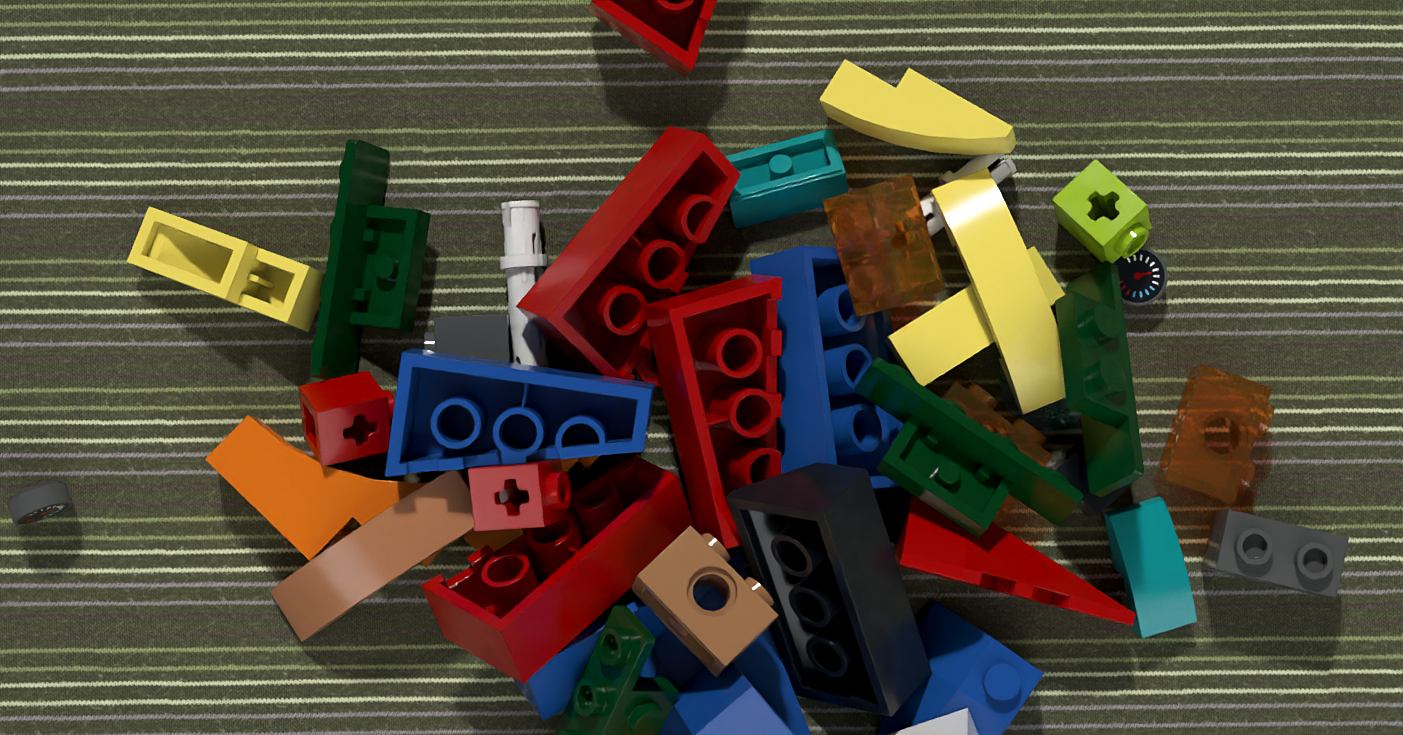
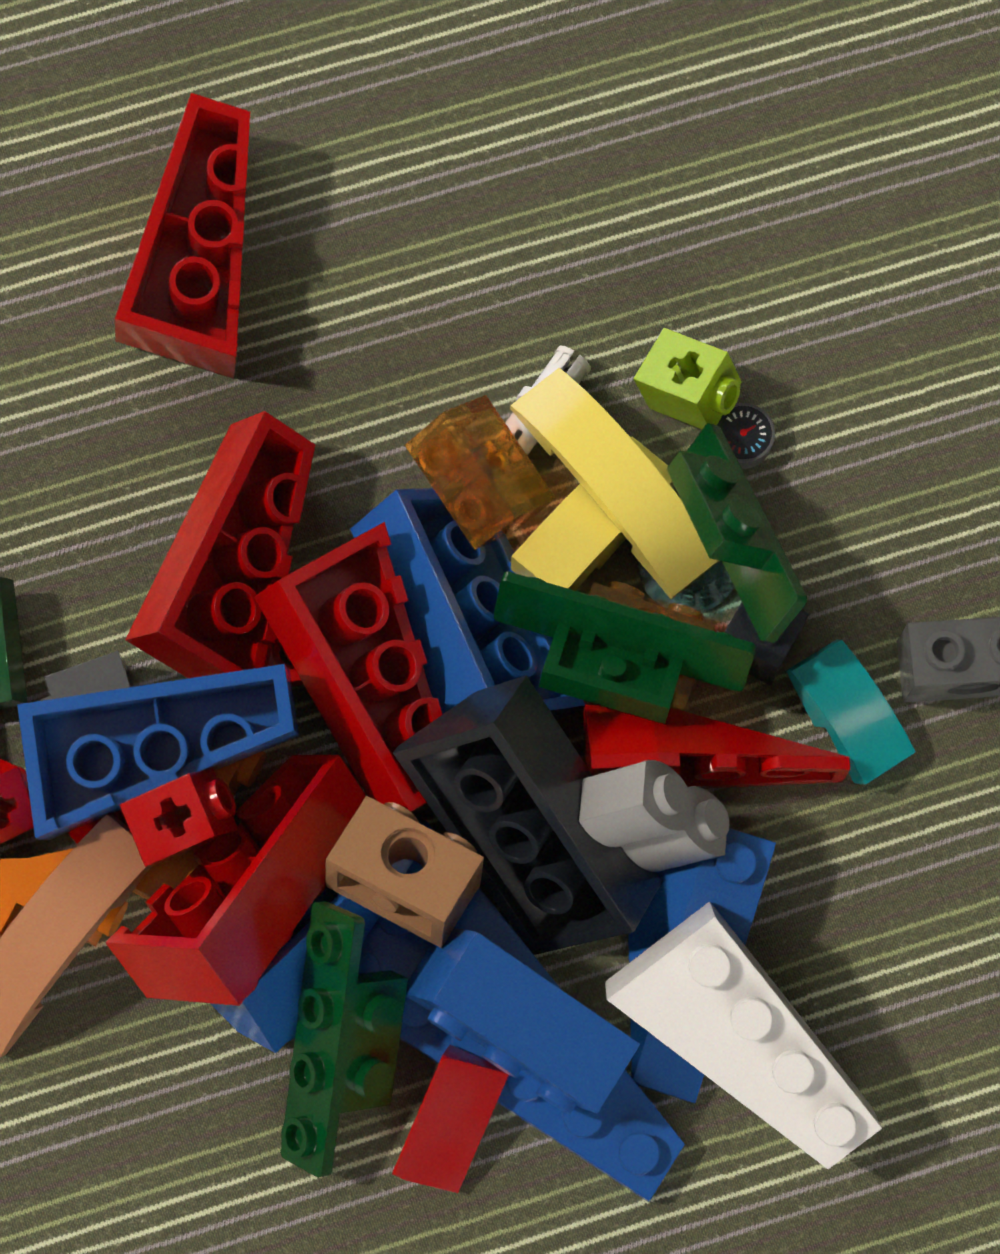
camera: 15 degrees left, 10 degrees down
white pin [500,200,550,368] -> none
teal slope [725,128,849,228] -> none
light yellow slope [819,59,1017,155] -> none
clear orange brick [1153,364,1274,504] -> none
none -> light grey brick [579,760,729,872]

